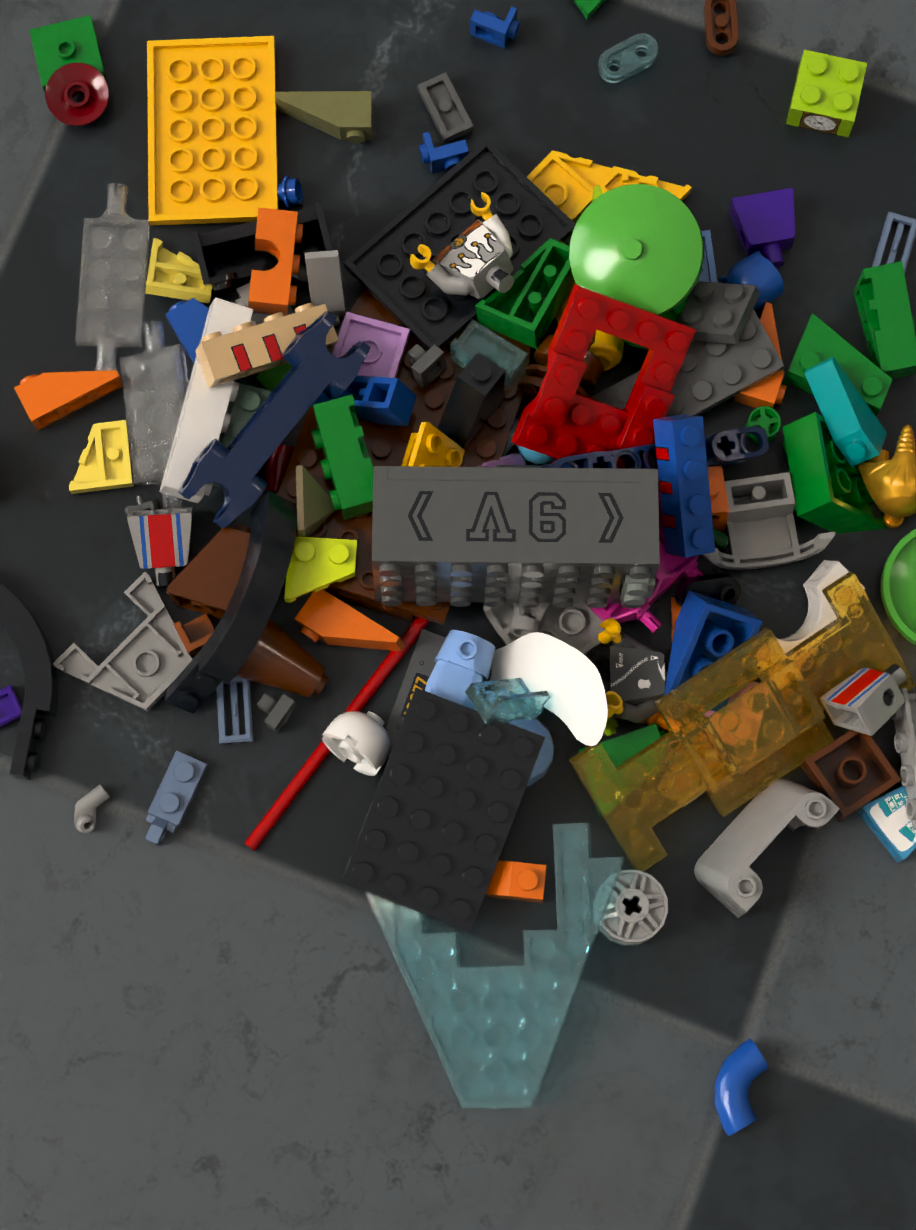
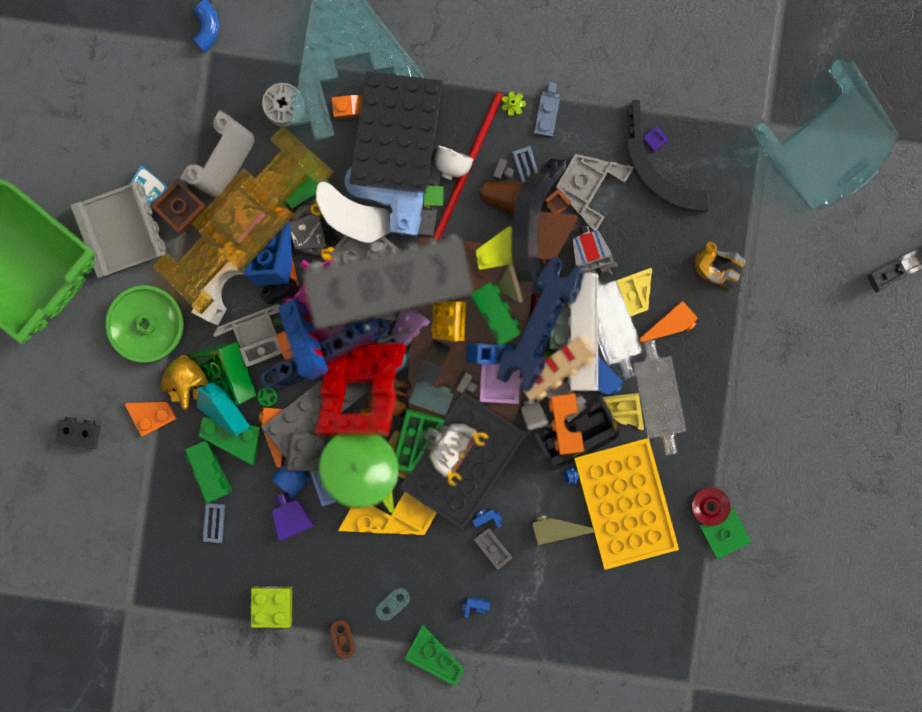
camera: 160 degrees right, 10 degrees up
light grey arm [74,784,110,834] -> none
orange slope [295,590,404,651] -> none
clear light blue bracket [465,678,551,724] -> none
light grey torso [819,664,907,736] -> none
none -> bright green tile [424,186,444,206]
none -> lime plant [501,92,526,117]

